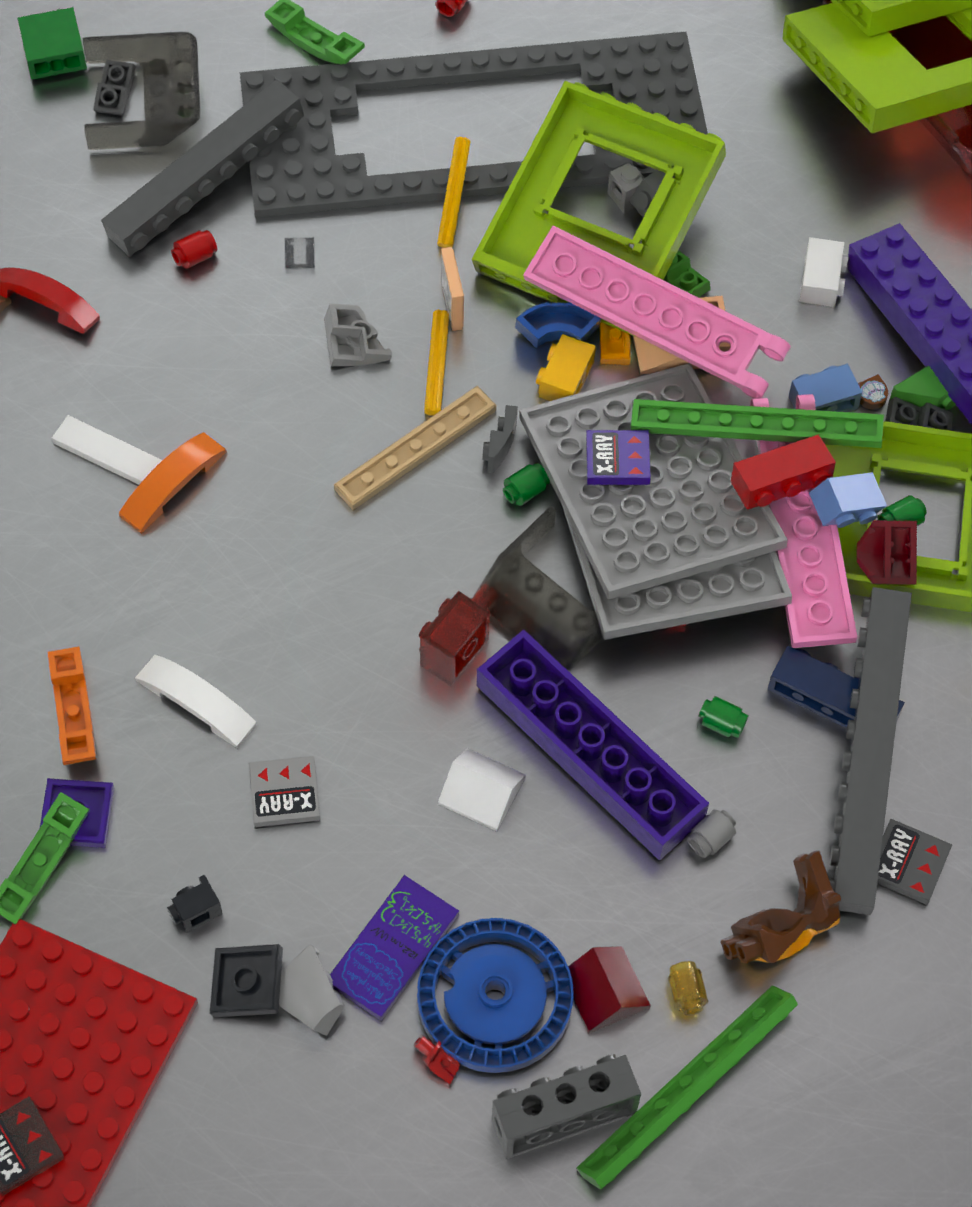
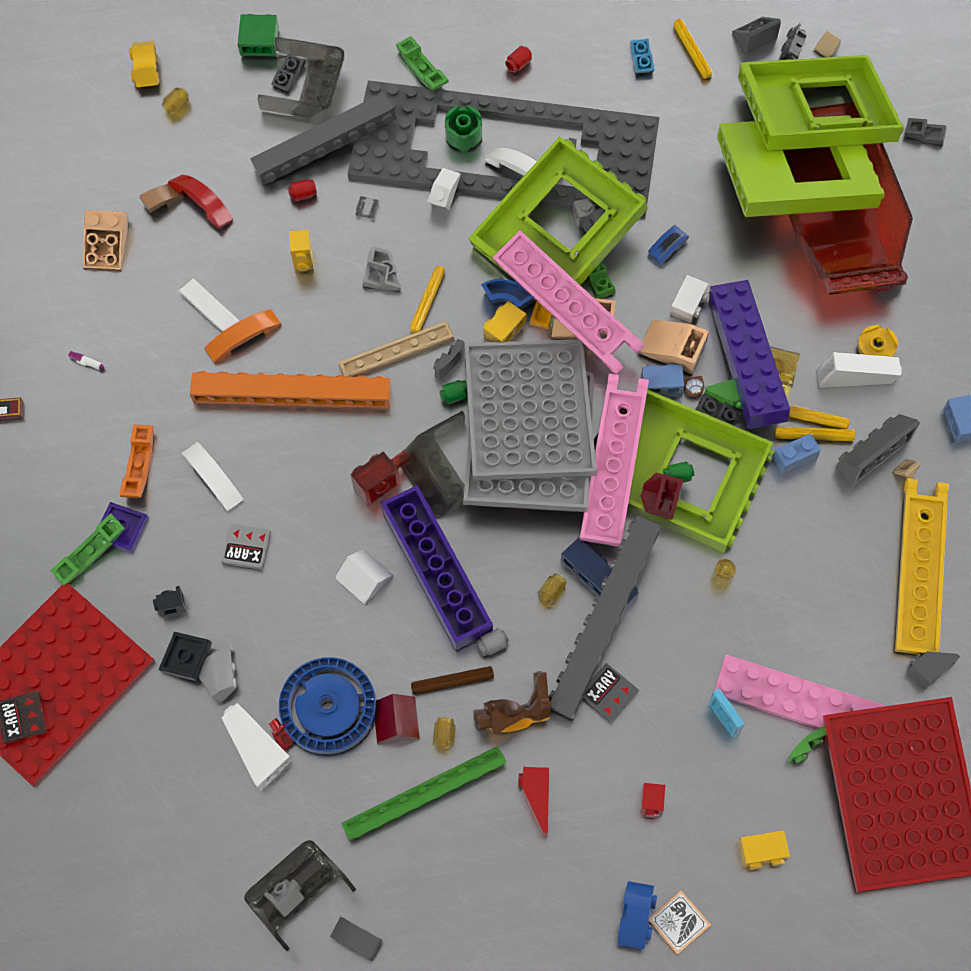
camera: 20 degrees right, 5 degrees up
dark purple tile [330,875,459,1021] -> none
yellow axle [437,137,471,248] -> none
light nougat tile [441,247,464,331] -> none
dark grey brick [492,1054,641,1159] -> none
dark purple tile [586,430,651,485] -> none
bright green plate [631,399,884,448] -> none
green brick [698,696,749,738] -> none
red brick [731,434,836,510] -> none
medium blue brick [809,472,887,528] -> none
none -> orange brick [190,371,391,408]
none -> white slope [221,703,292,791]
none -> yellow brick [289,230,314,271]
none -> reddish brown axle [411,666,494,694]
none -> white slope [428,168,461,210]
none -> green brick [445,105,482,151]
none -> white slope [484,147,537,175]
none -> red slope [518,767,549,837]
none -> clear yellow brick [537,574,567,605]
none -> light nougat slope [639,320,709,374]
none -> blue slope [648,225,689,264]

